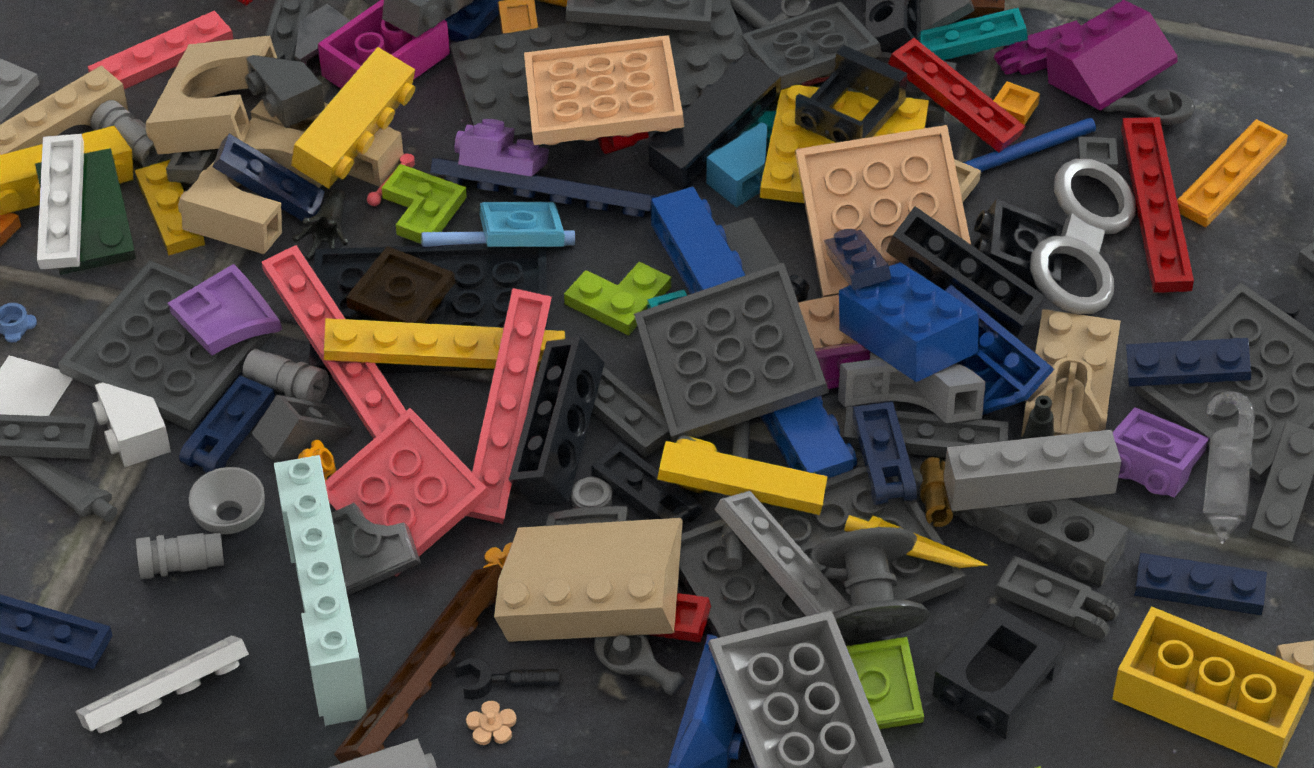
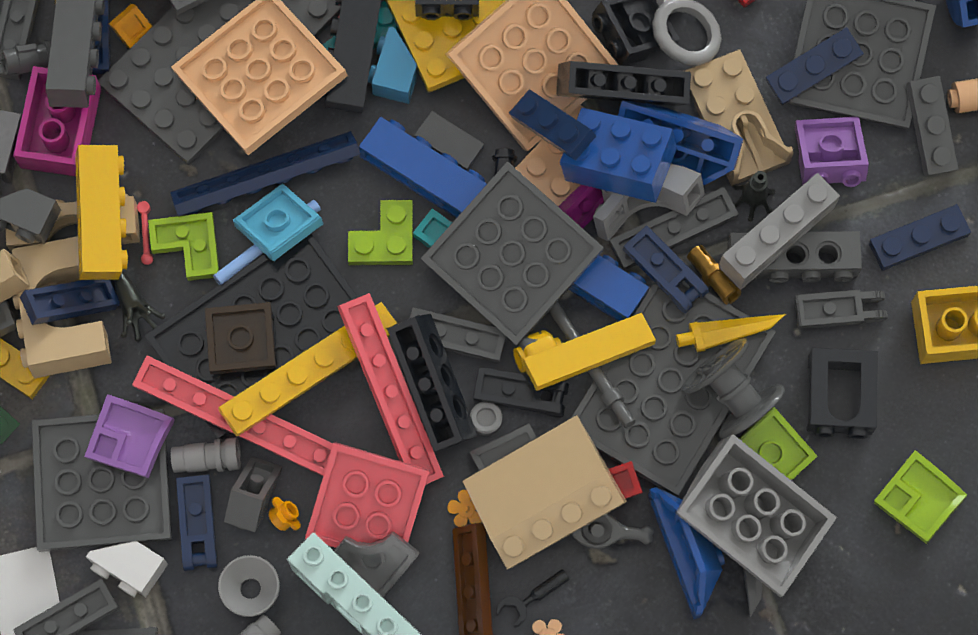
camera: 35 degrees left, 25 degrees up
medium lavender plate [454,119,549,177] -> none
light grey tile [715,491,851,616] -> none
clear plate [1203,391,1255,544] -> none

